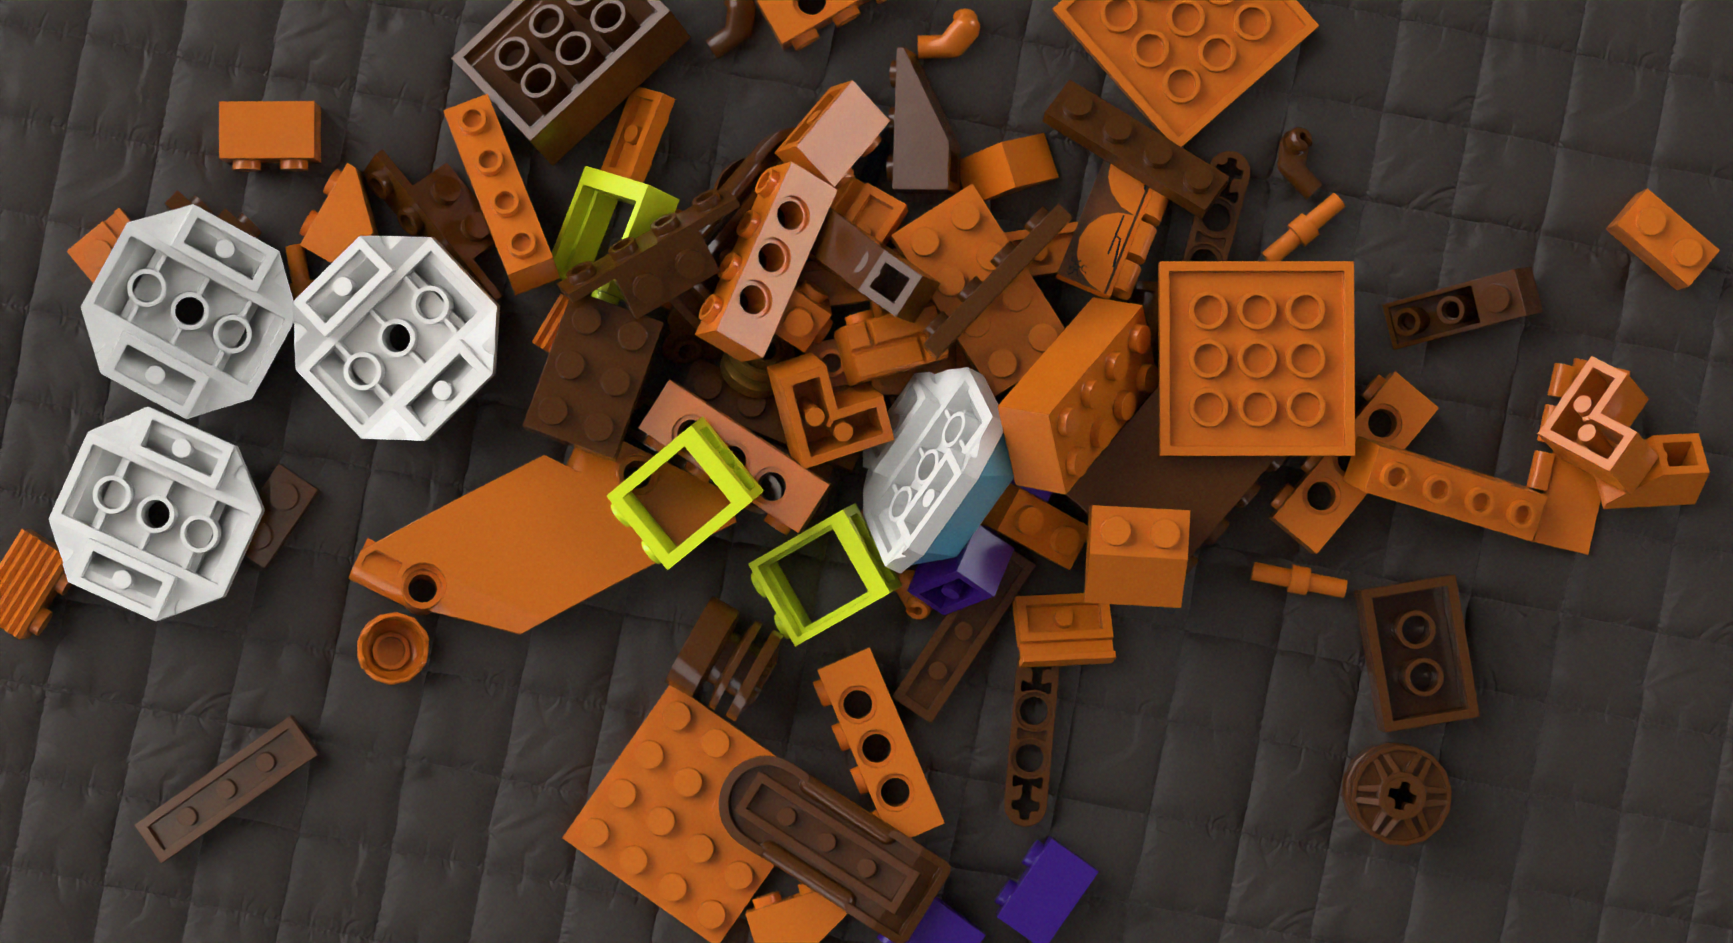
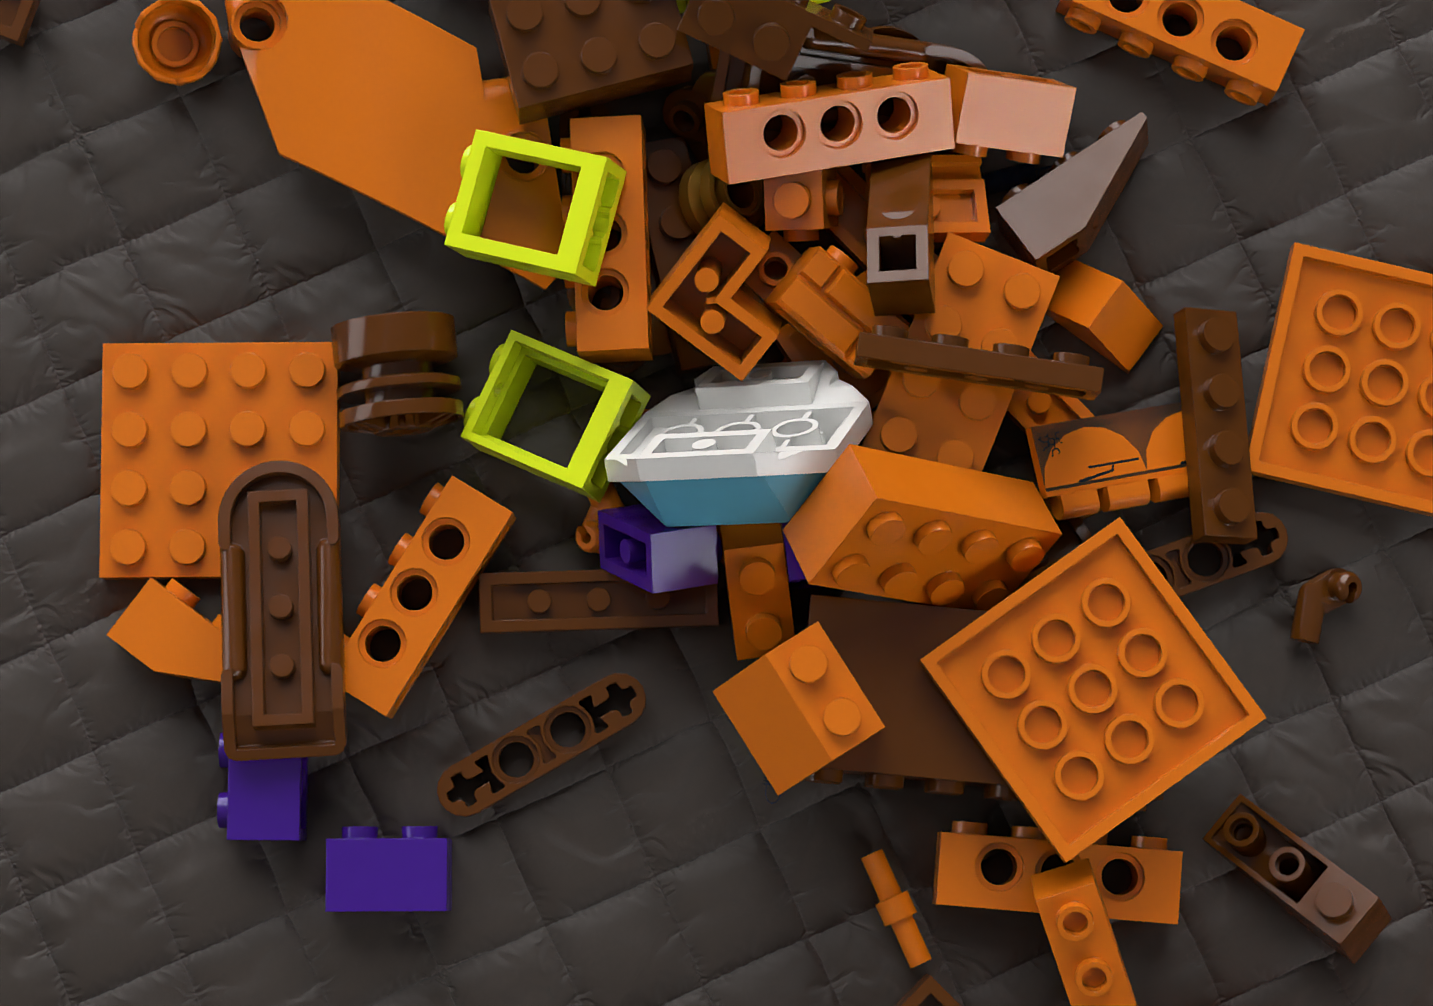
camera: 55 degrees right, 5 degrees down
orange arm [917,8,981,59] -> none
orange plate [1012,593,1116,668] -> none
orange bar [1261,193,1346,261] -> none

